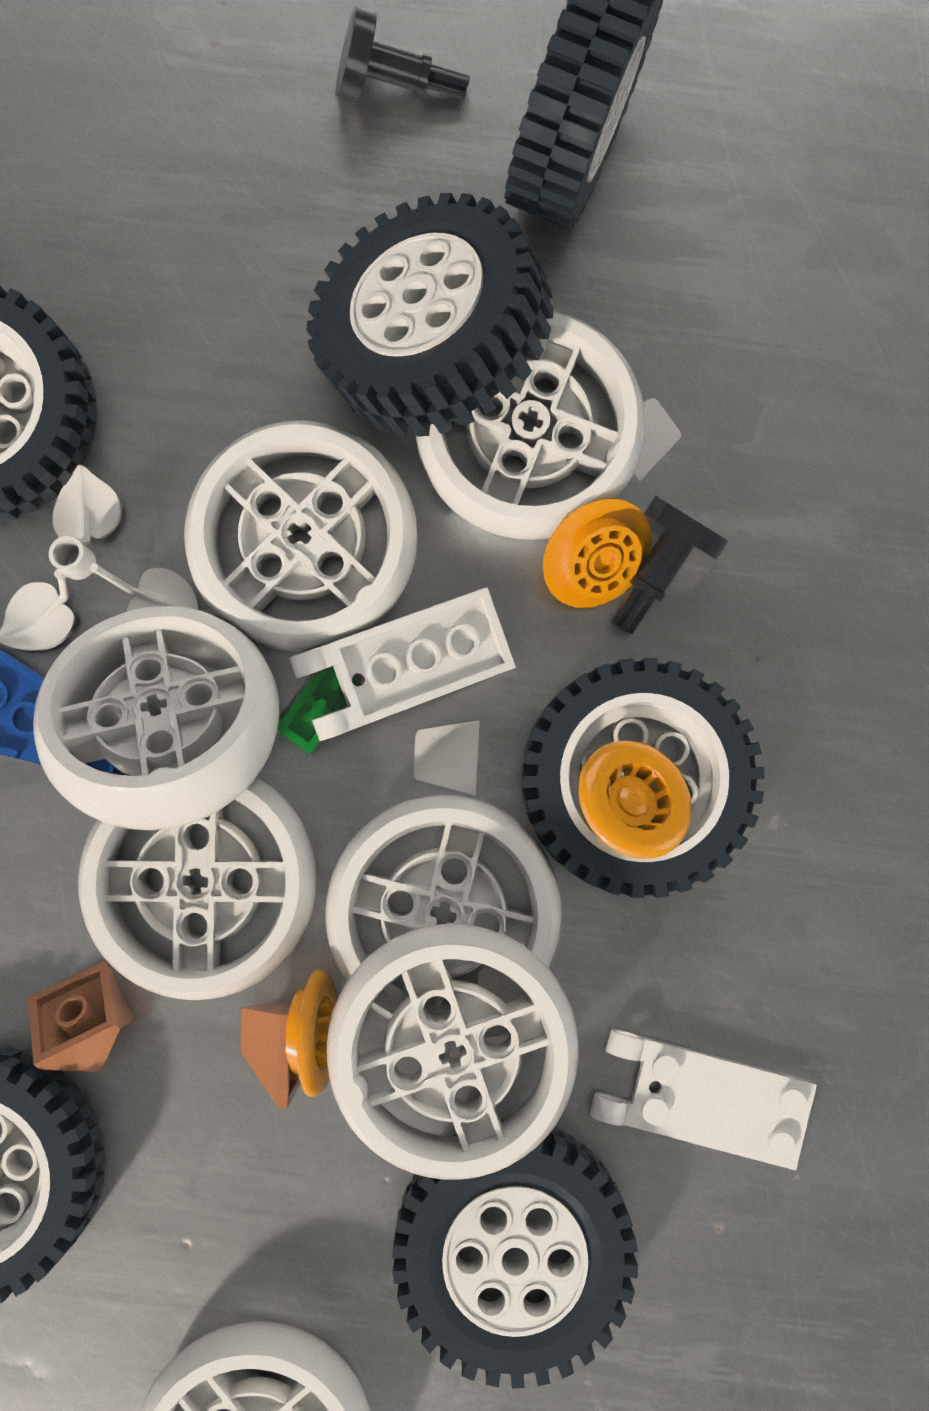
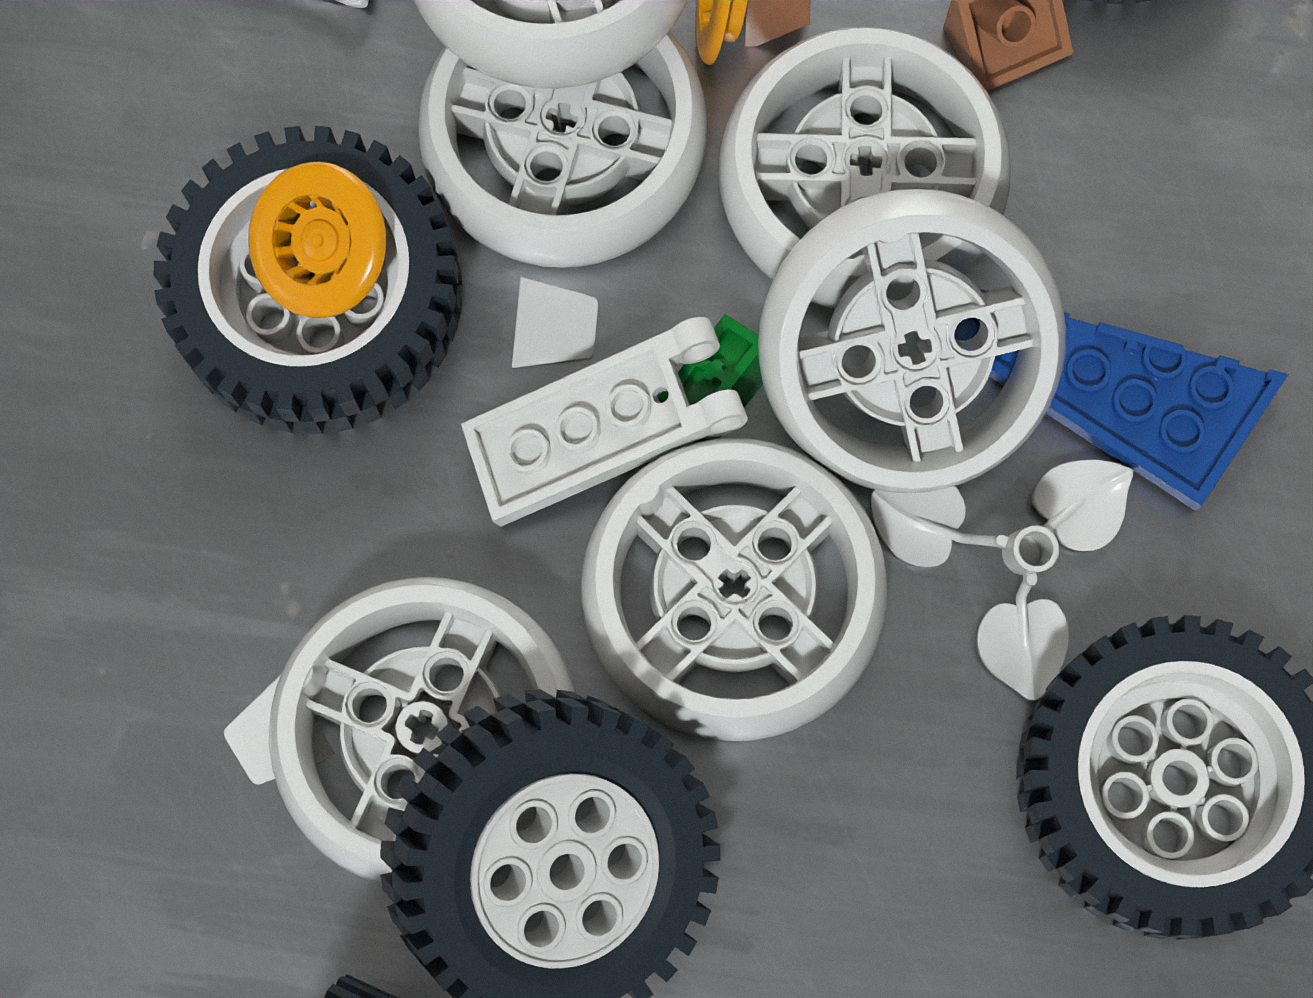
camera: 170 degrees left, 10 degrees down
light orange wheel [543,498,652,608] -> none
black piece [611,495,729,634] -> none

